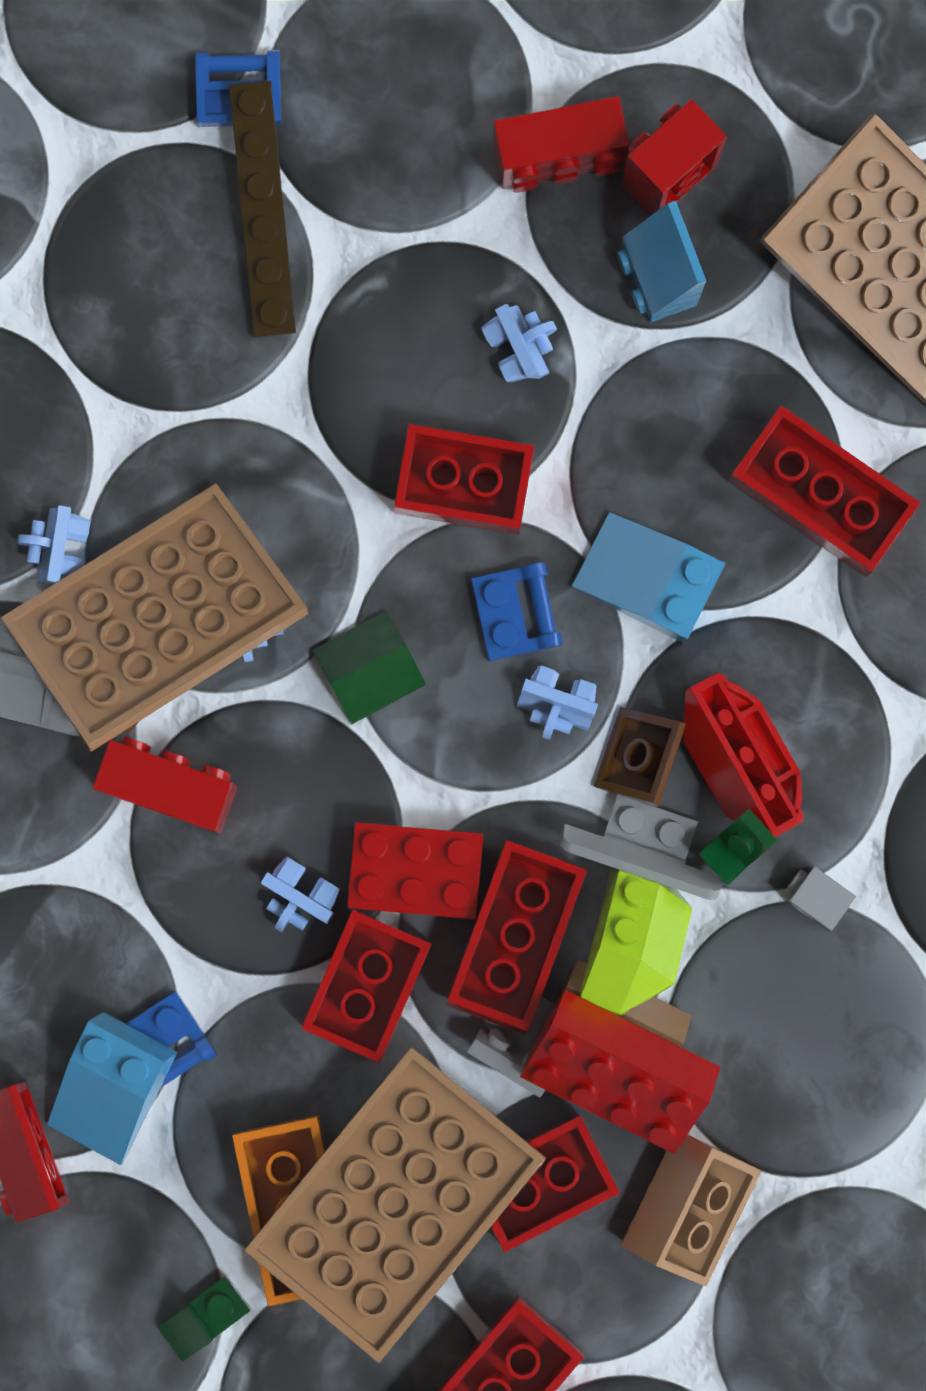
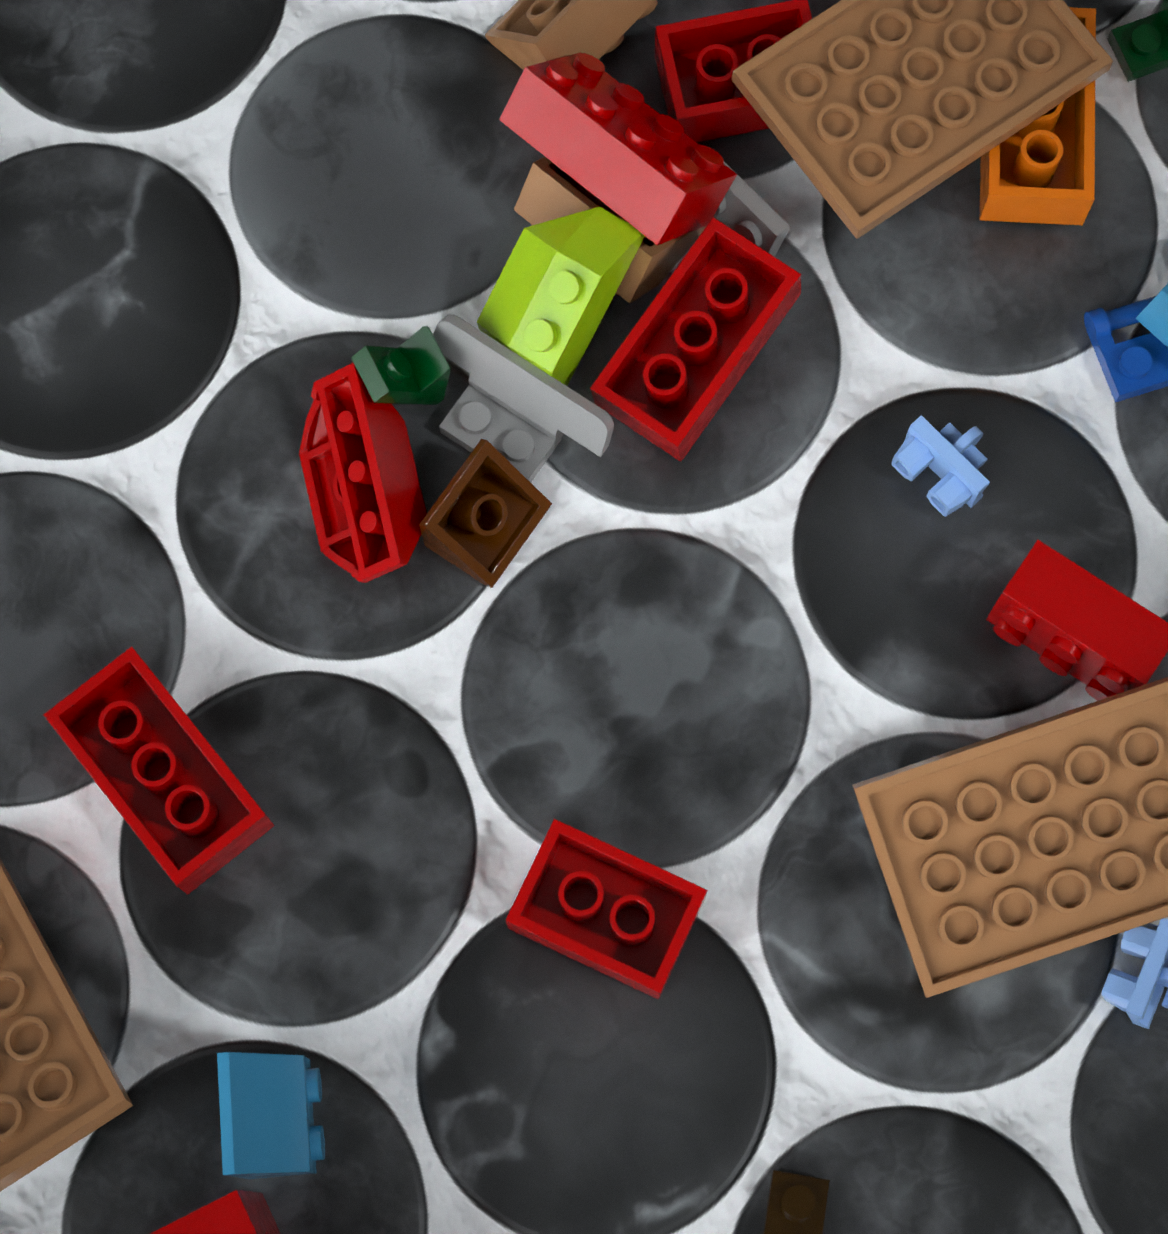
camera: 160 degrees left, 10 degrees down
red brick [301,910,432,1063] -> none
dark green slope [312,611,426,725] -> none
red brick [347,822,483,920] -> none
blue plate [471,562,564,662] -> none
light blue hips [482,304,557,382] -> none
light blue hips [517,665,598,741] -> none
dark azure slope [572,512,726,643] -> none
light grey brick [786,866,856,931] -> none

